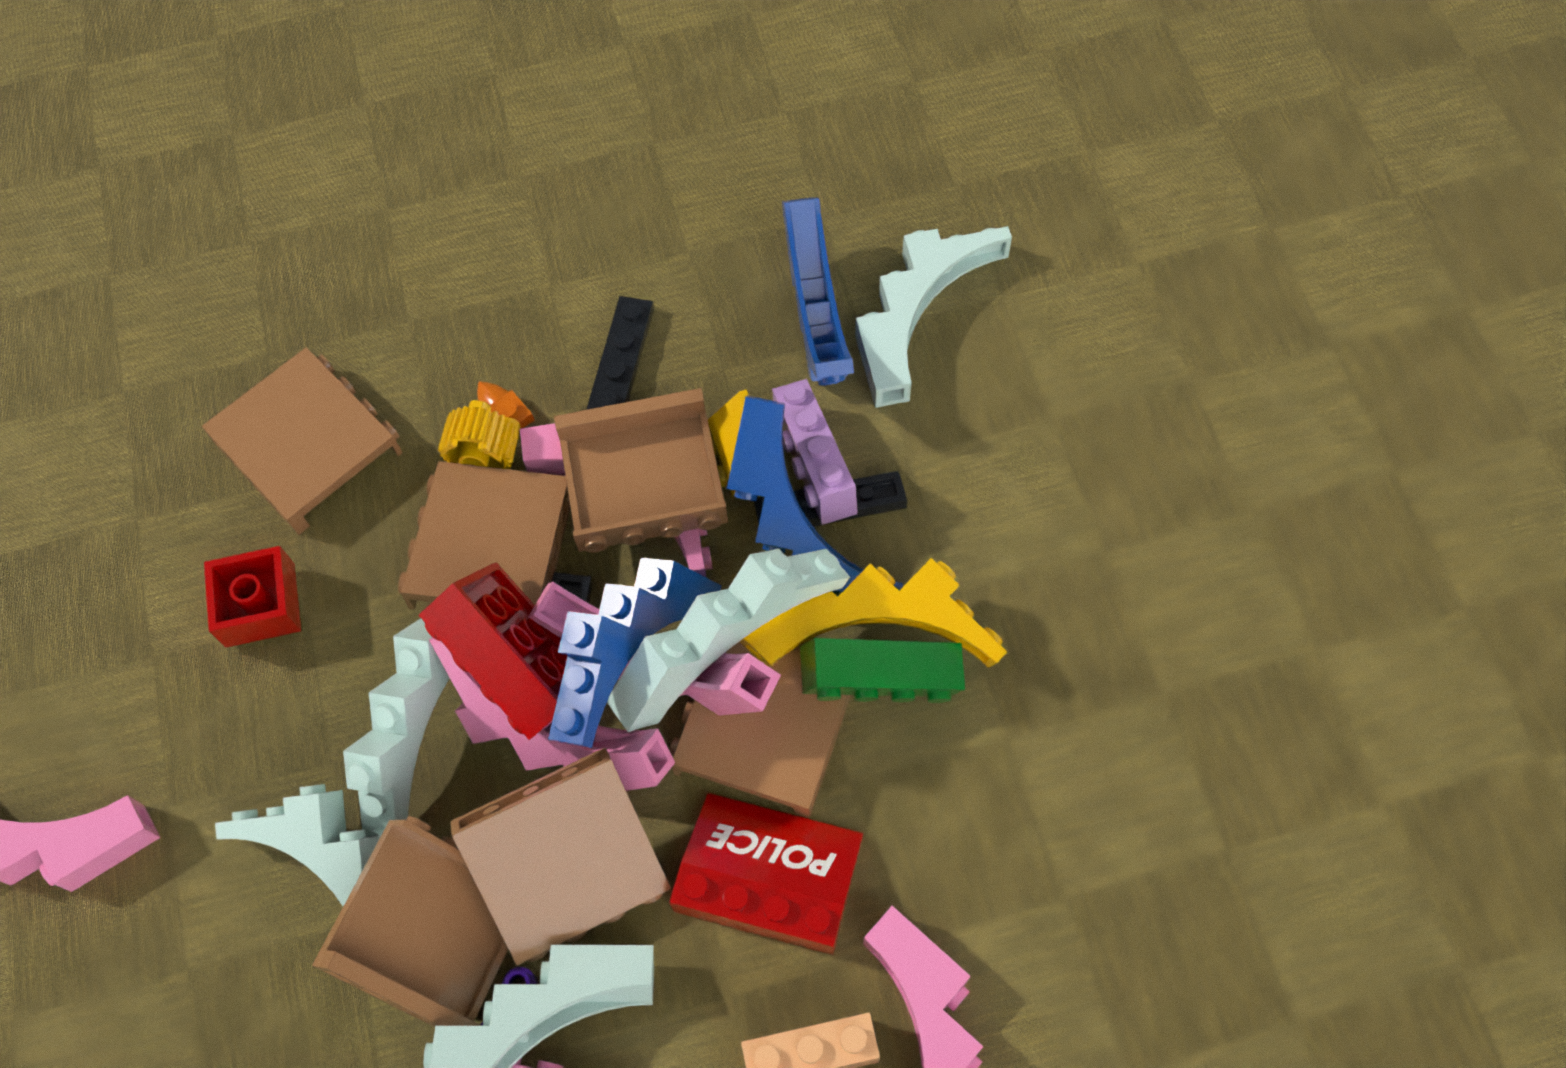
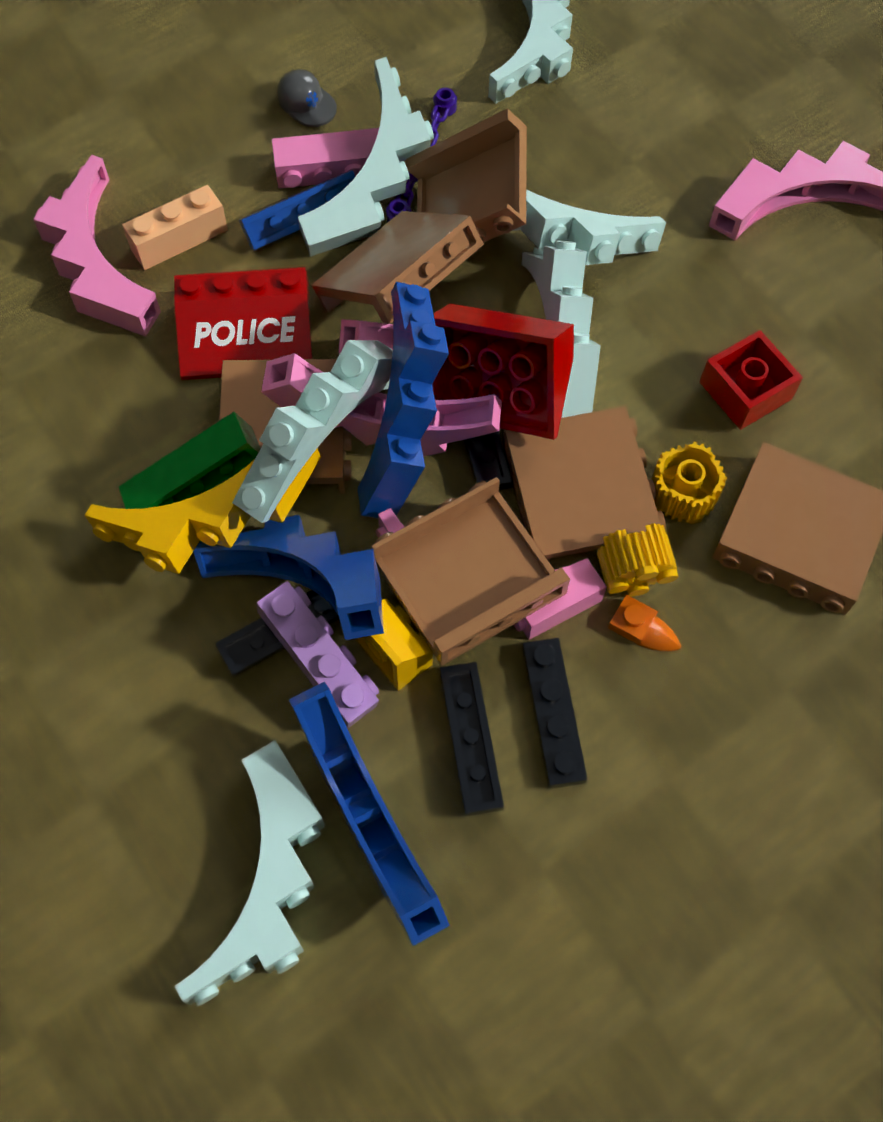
camera: 155 degrees right, 0 degrees up
none -> blue plate [239,170,355,250]
none -> black plate [440,662,504,817]
none -> yellow brick [651,441,727,524]

